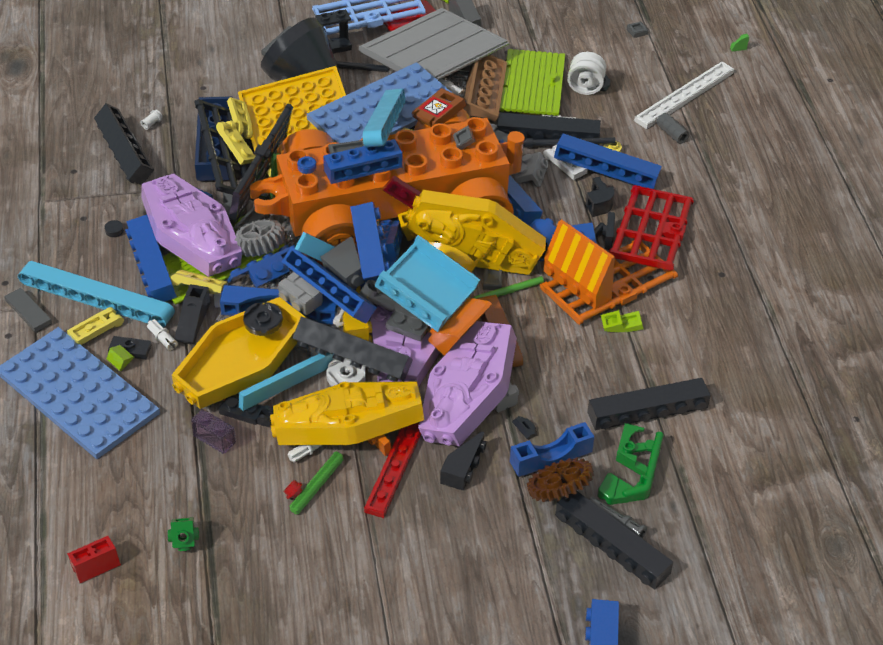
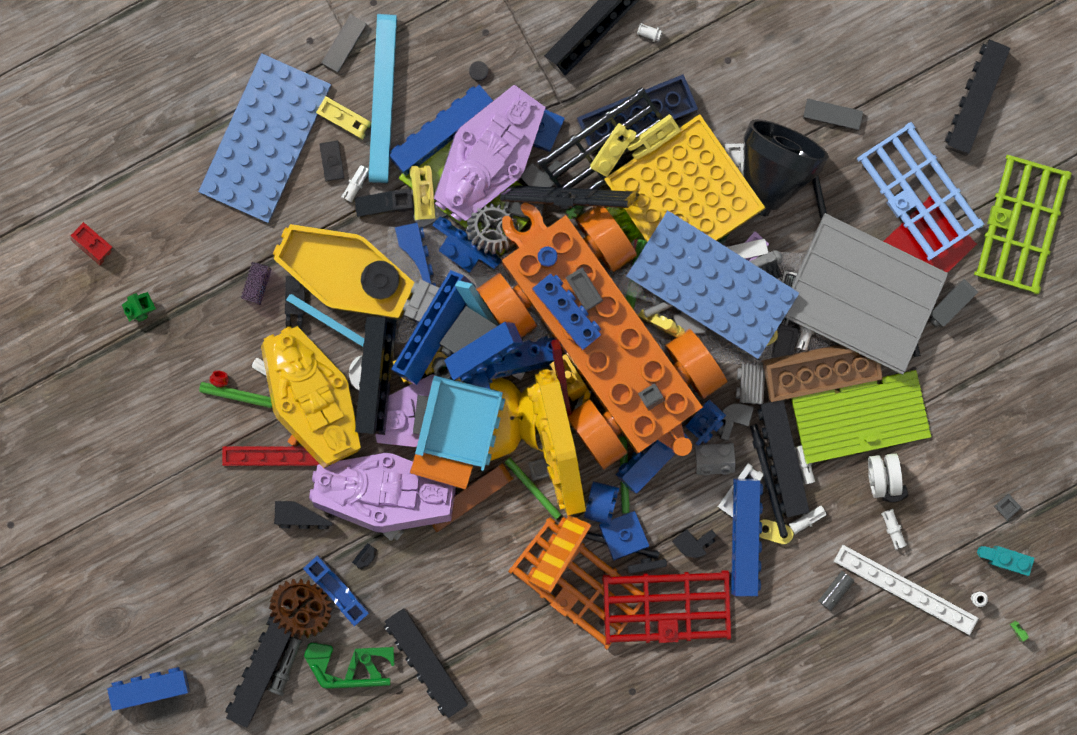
camera: 70 degrees right, 40 degrees up
lime slope [106,345,134,372] -> none
black panel [315,9,352,54] -> none
medium azure beam [363,88,405,148] -> none
dark orange container [412,88,467,127] -> none
lime slope [601,310,644,332] -> none
none -> white axle [789,506,827,535]
none -> white pin [881,509,907,549]
none -> white pin [971,592,988,607]
none -> teal brick [977,546,1035,576]

